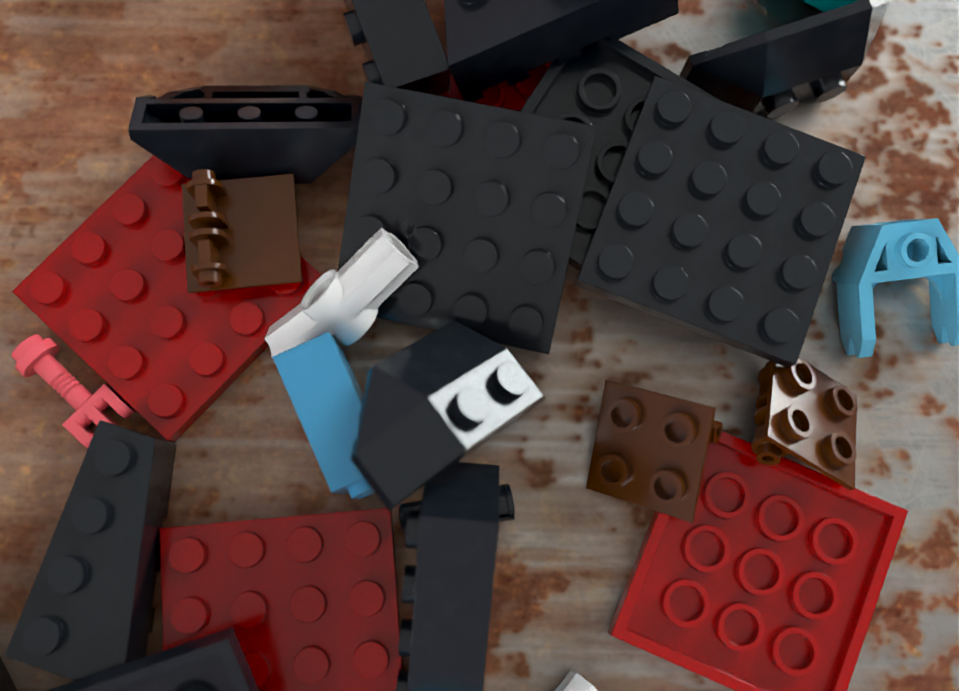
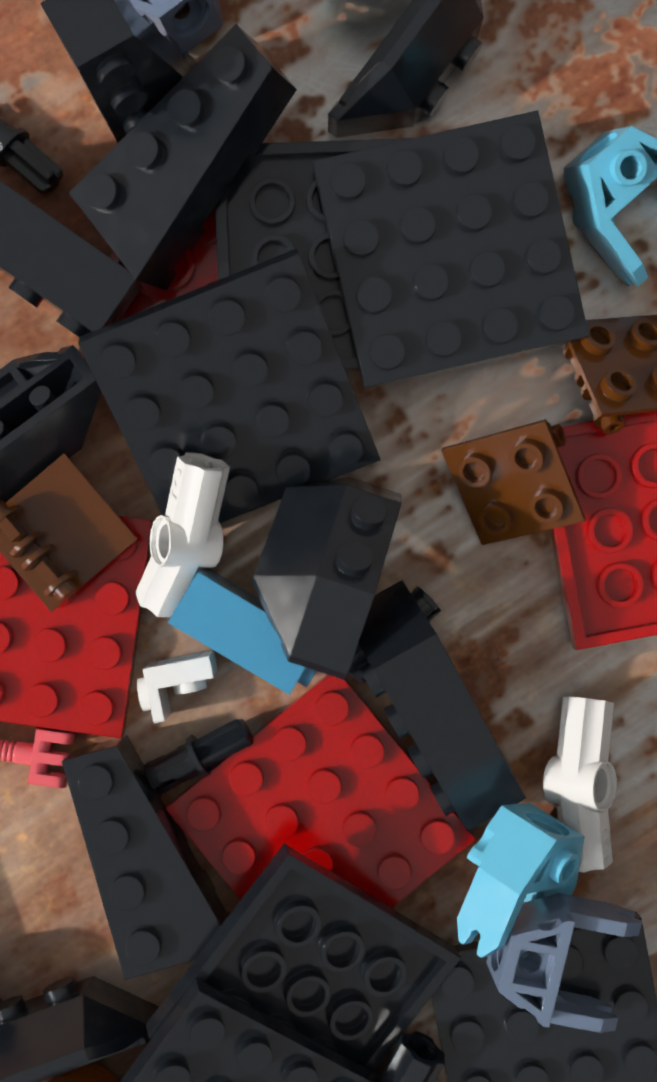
camera: 25 degrees left, 10 degrees up
none -> white bracket [137,650,218,723]
none -> black axle [144,719,254,796]

